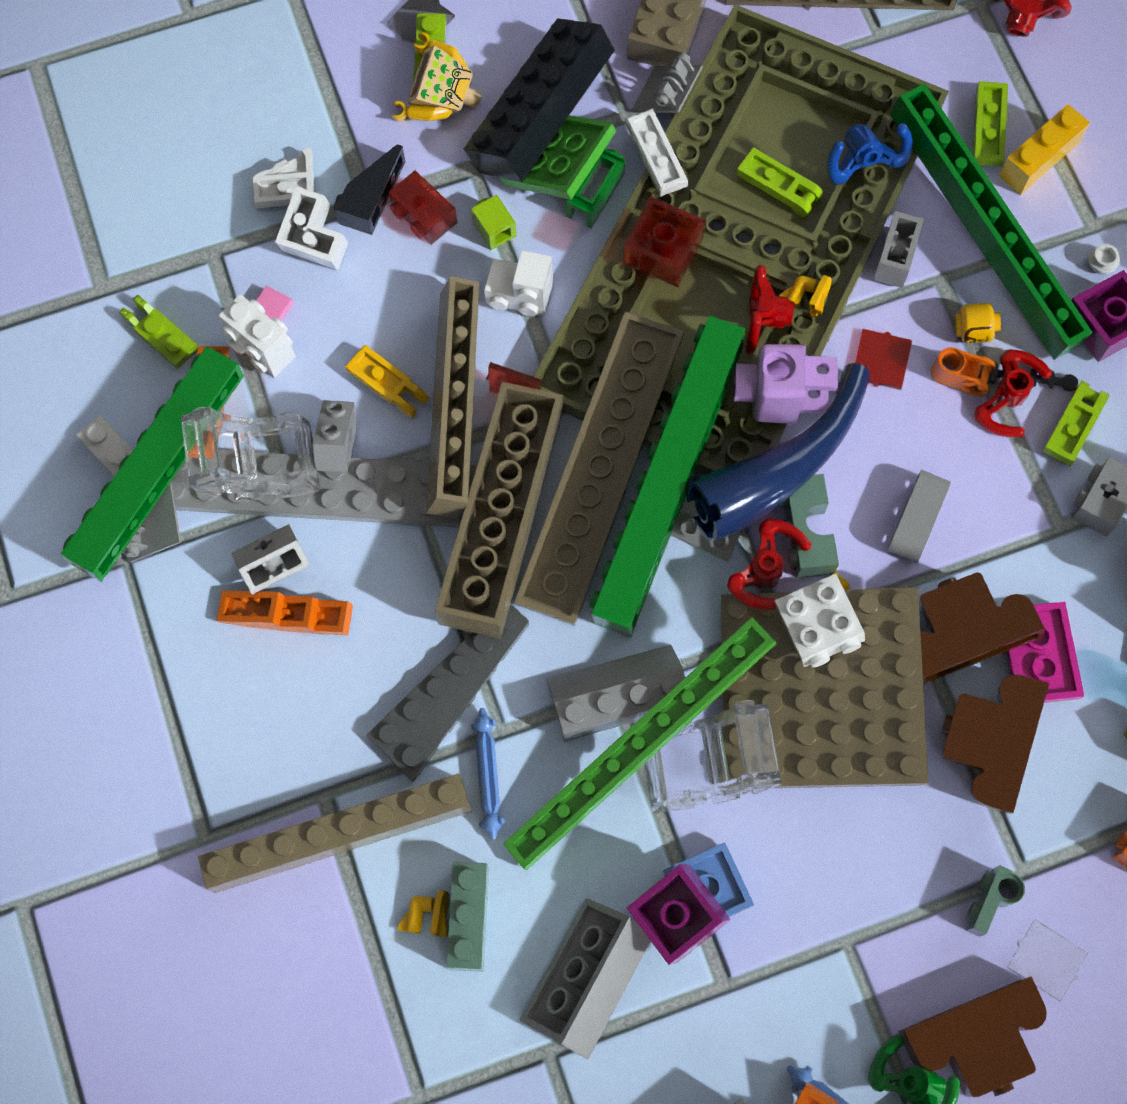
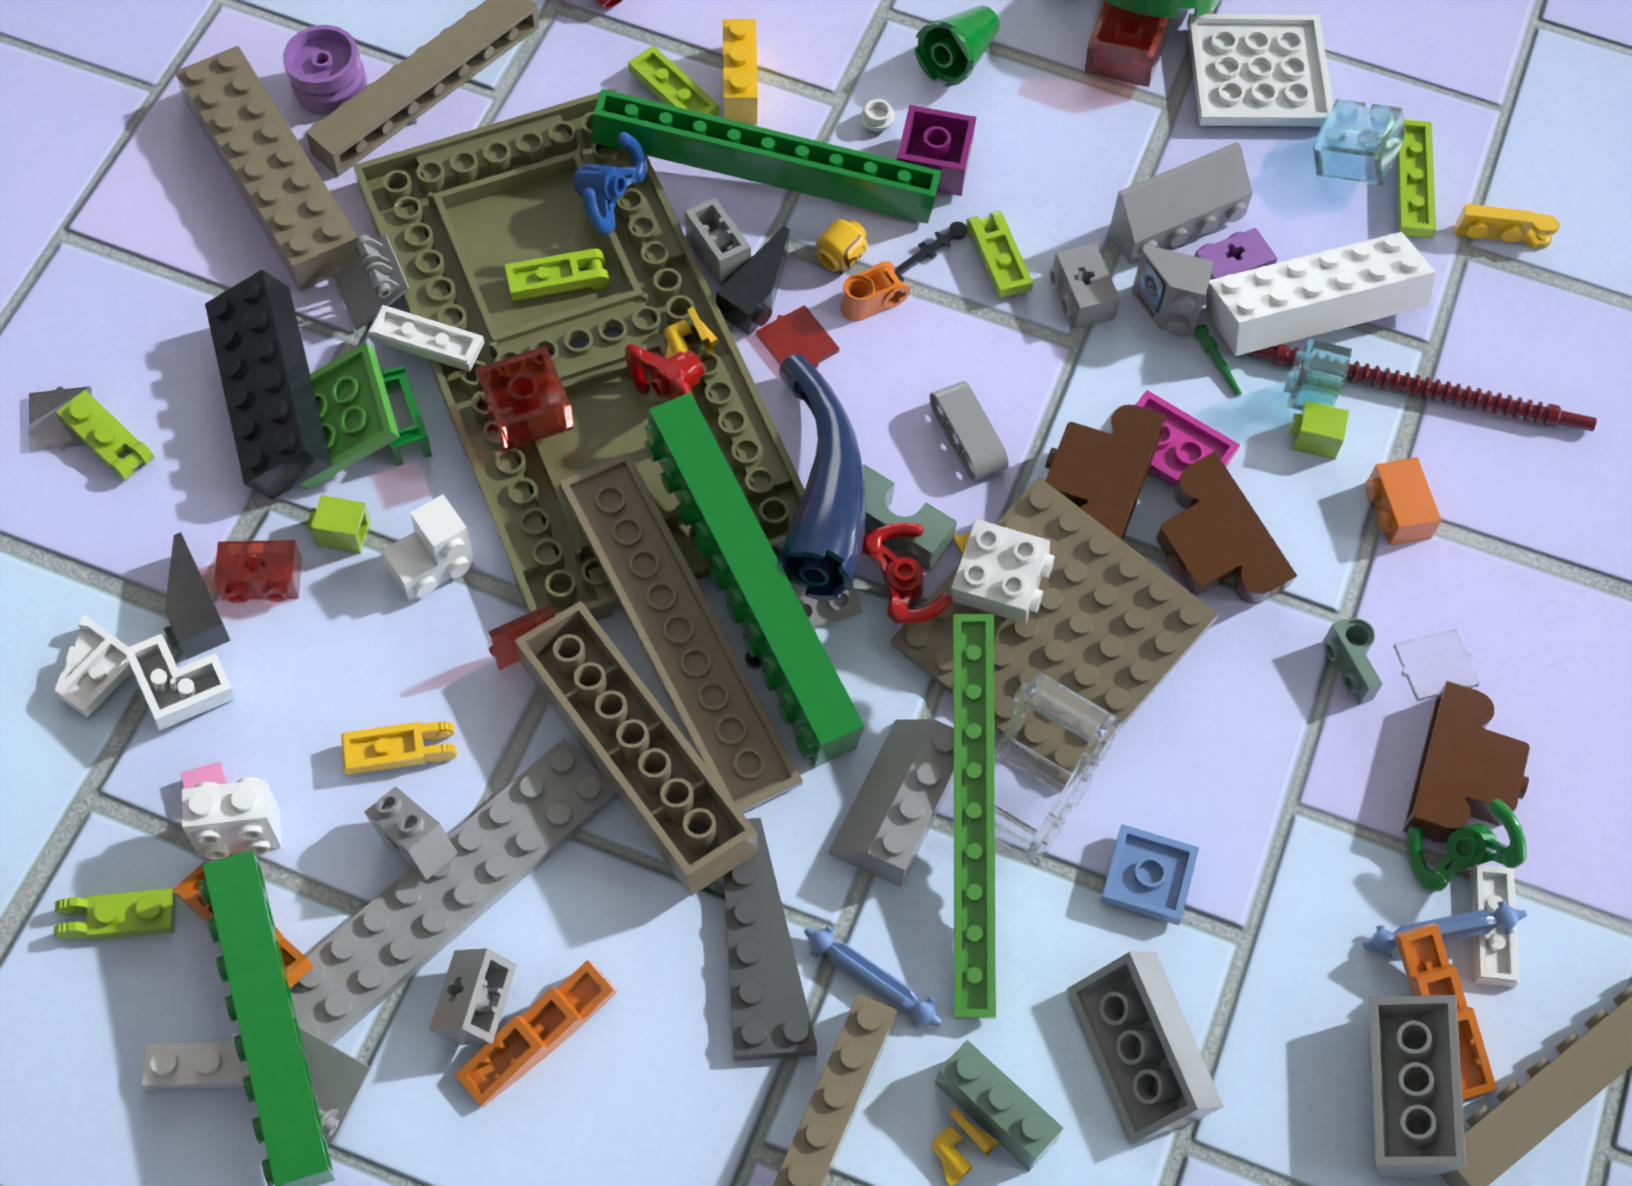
camera: 55 degrees left, 10 degrees down
clear window [181,407,321,500] -> none
torso [391,32,482,122] -> none
dark tan brick [426,276,479,519] -> none
magenta brick [627,864,731,965] -> none
lavender piece [733,344,838,424] -> none
red piece [974,349,1052,438] -> none
none -> black slope [716,226,789,335]

